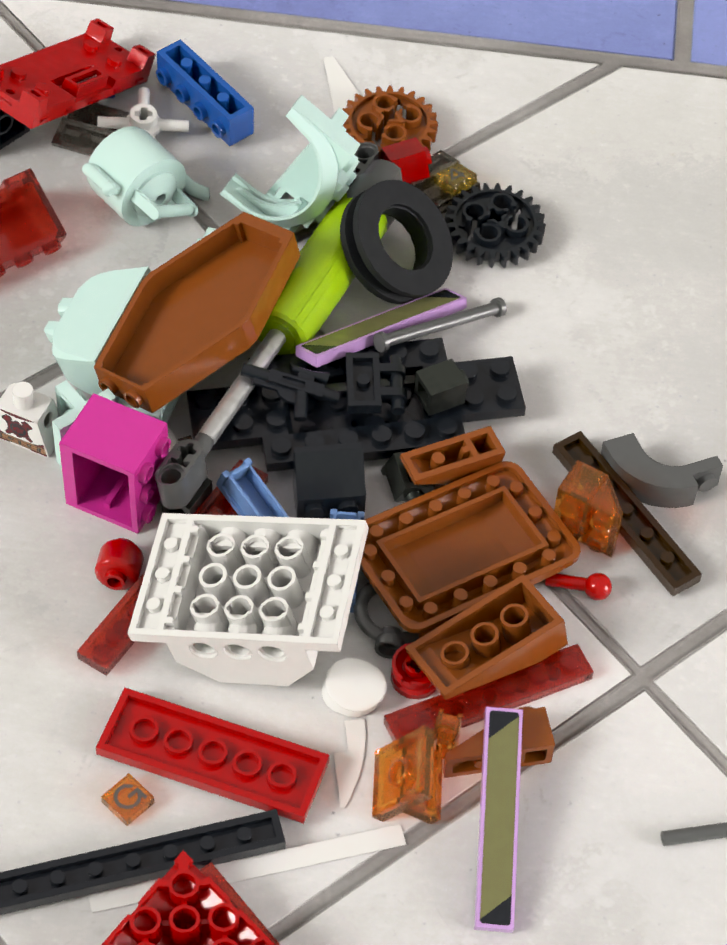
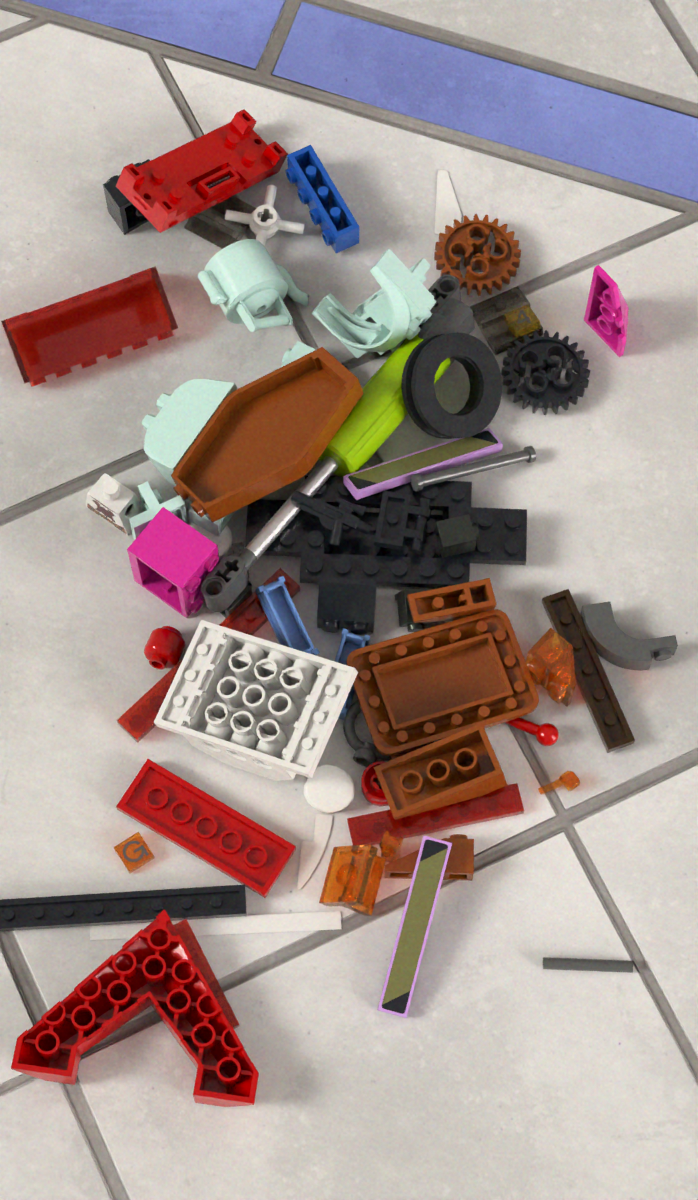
camera: 15 degrees right, 15 degrees up
red brick [382,137,432,183] -> none
none -> clear orange hand [538,771,580,795]
none -> dark pink wedge [584,265,629,357]

